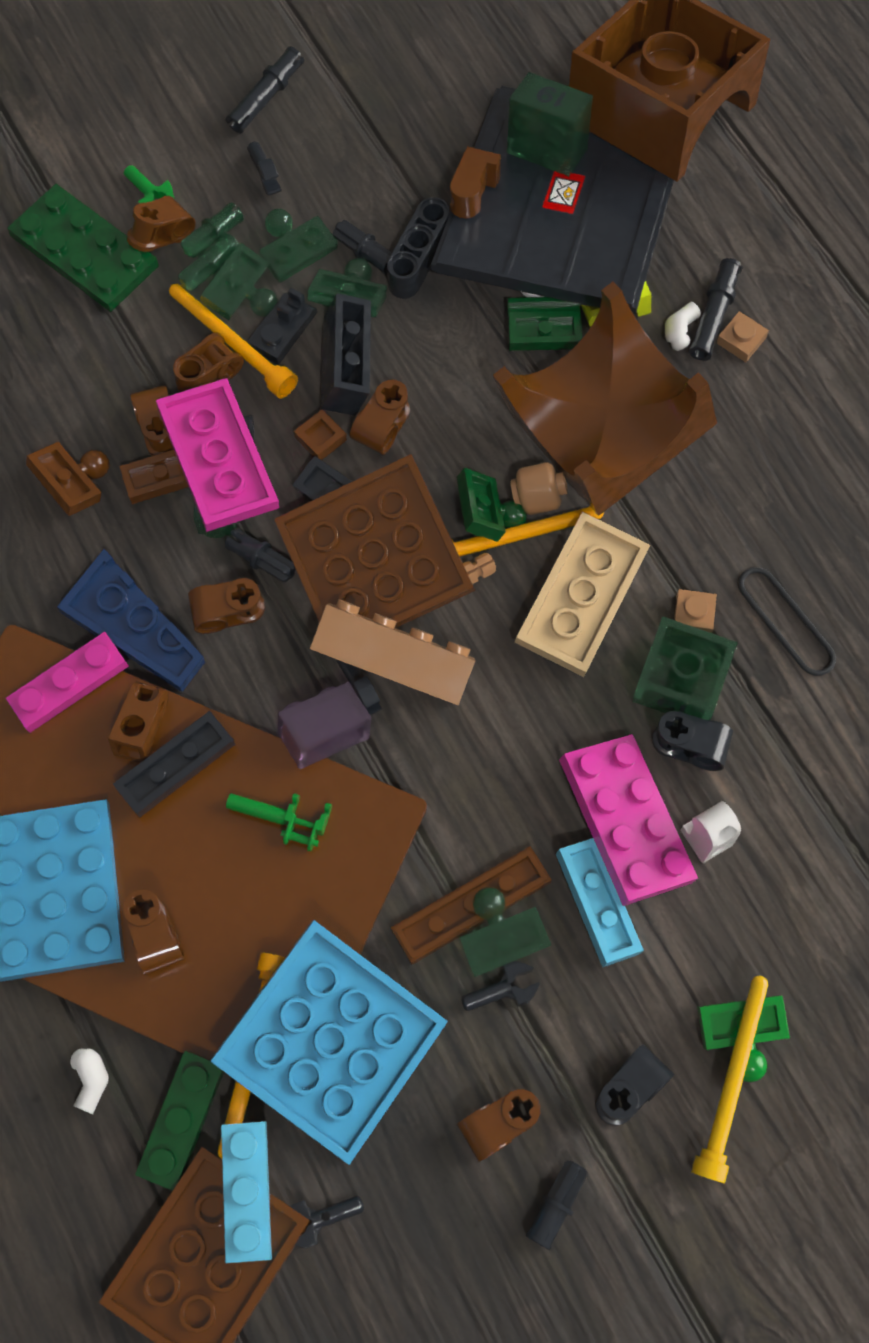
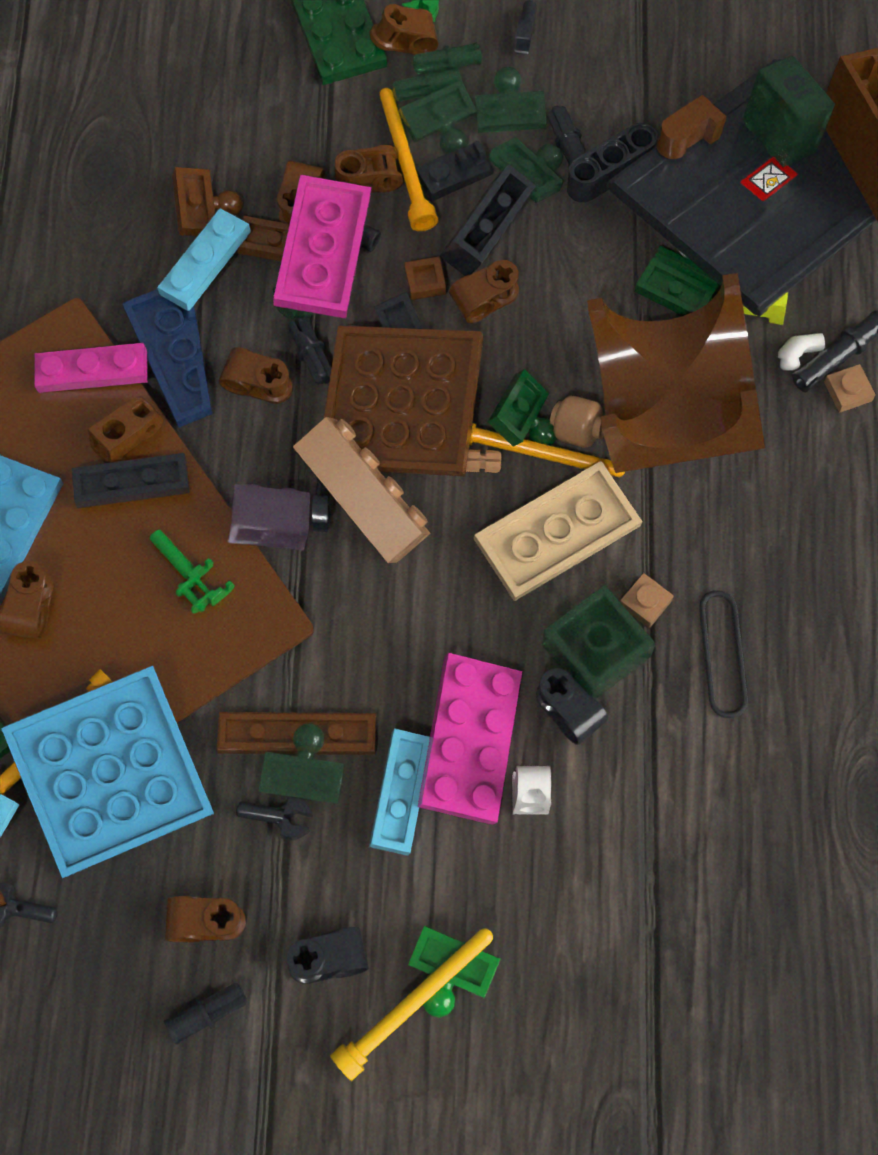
camera: 30 degrees right, 0 degrees up
none -> medium azure plate [157,208,251,311]

